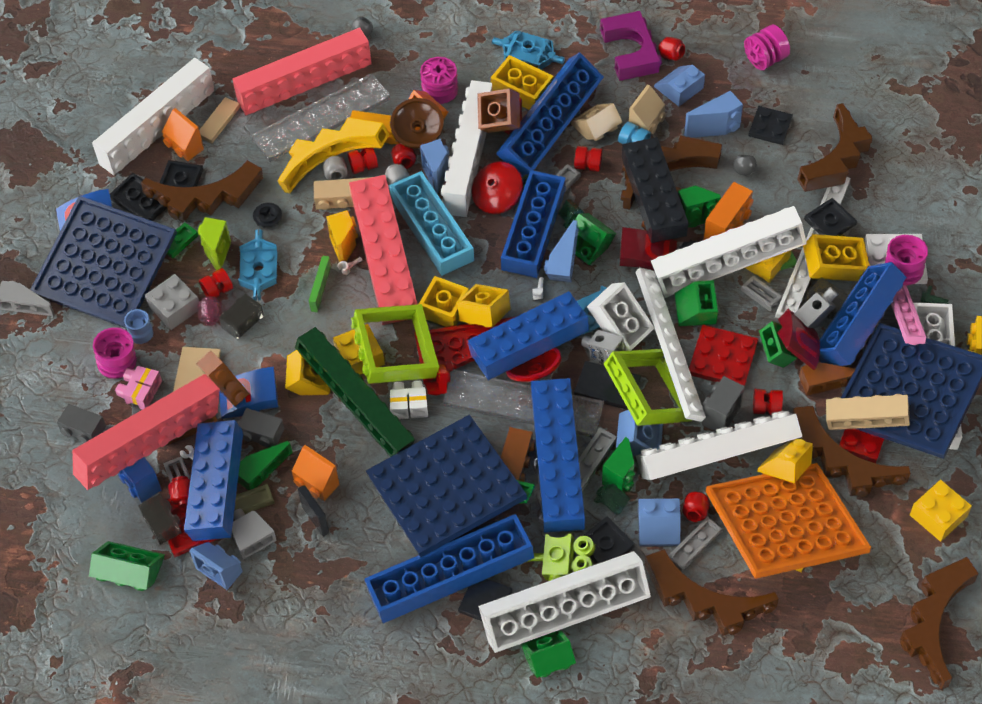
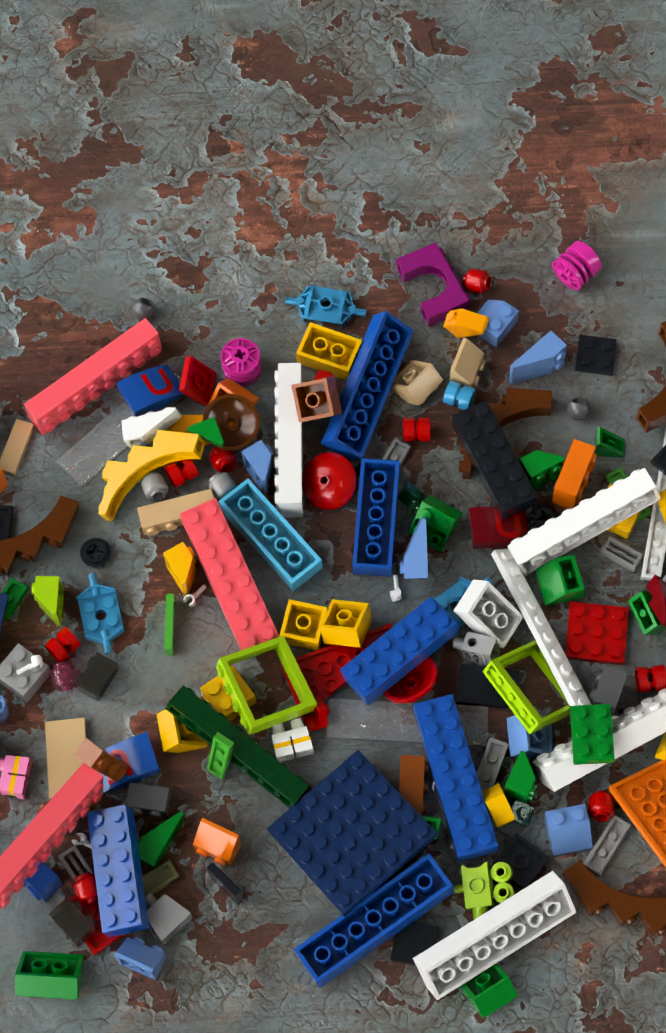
camera: 10 degrees left, 10 degrees up
none -> white hand [16,655,43,675]
none -> blue slope [117,364,185,417]
none -> white slope [122,407,182,448]
none -> red plate [179,356,216,407]
none -> green slope [187,417,224,448]
none -> bright green tile [207,732,234,780]
none -> light orange slope [443,309,489,338]
none -> yellow slope [482,783,516,828]
none -> green plate [570,704,615,765]
none -> green slope [595,427,625,457]

